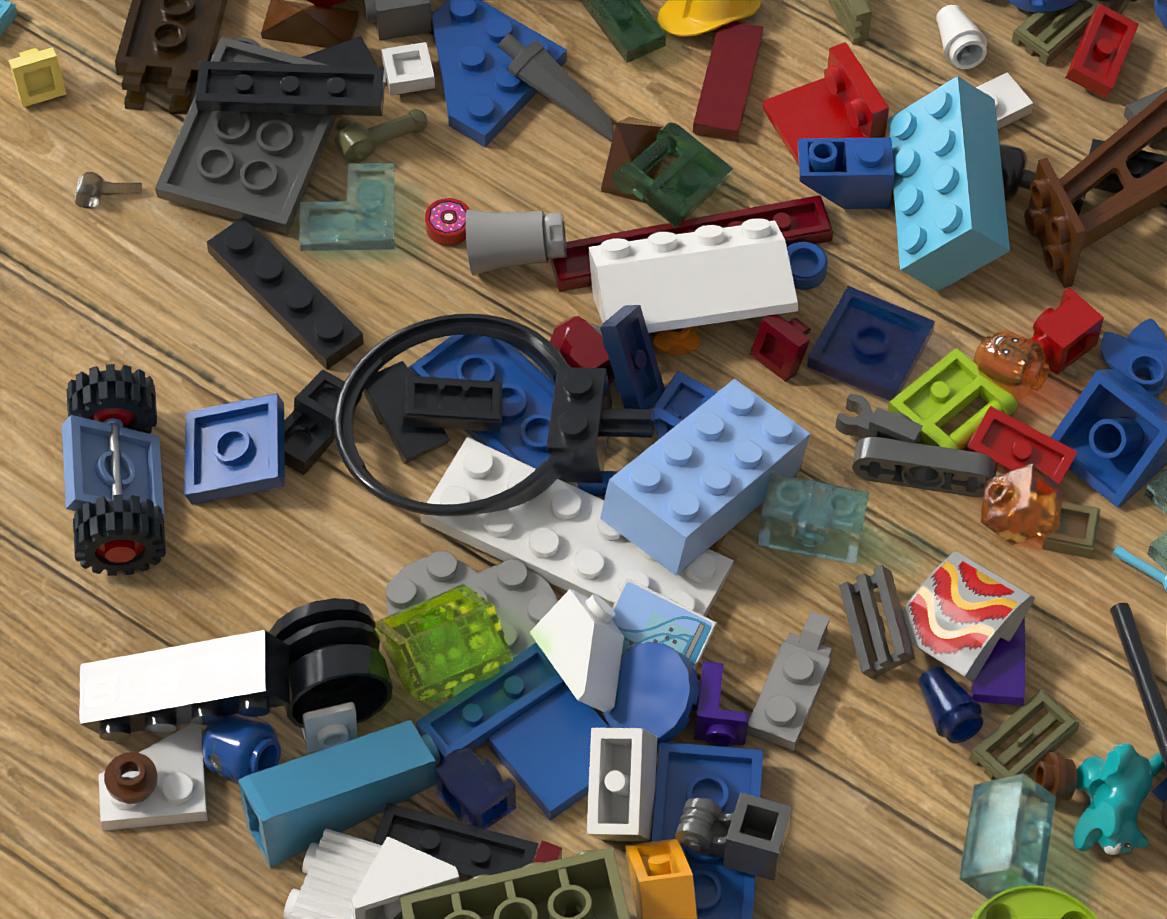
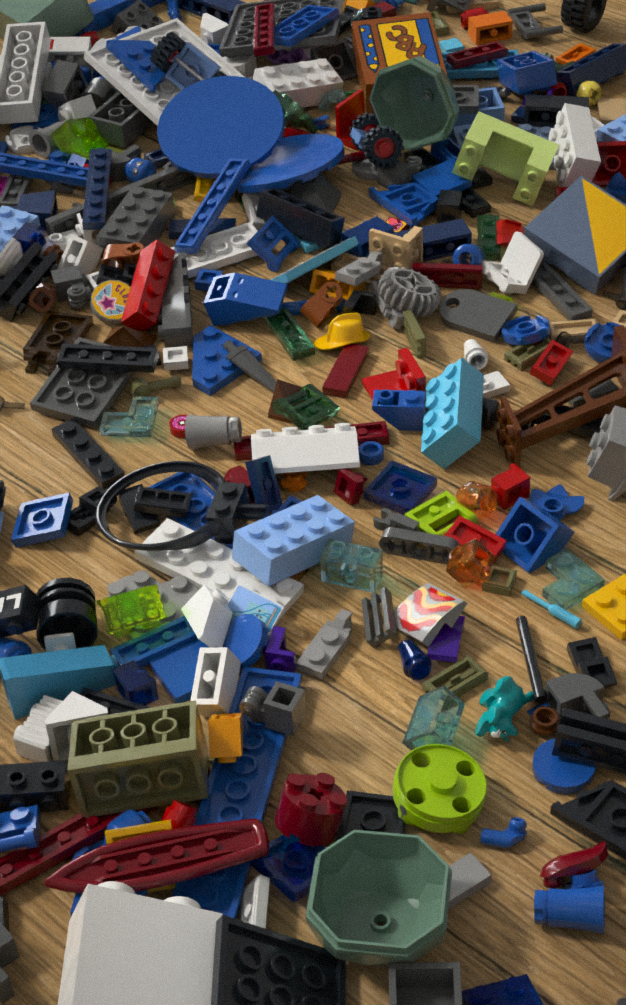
camera: 10 degrees right, 15 degrees down
reddish brown plate [1034,752,1077,805] -> none

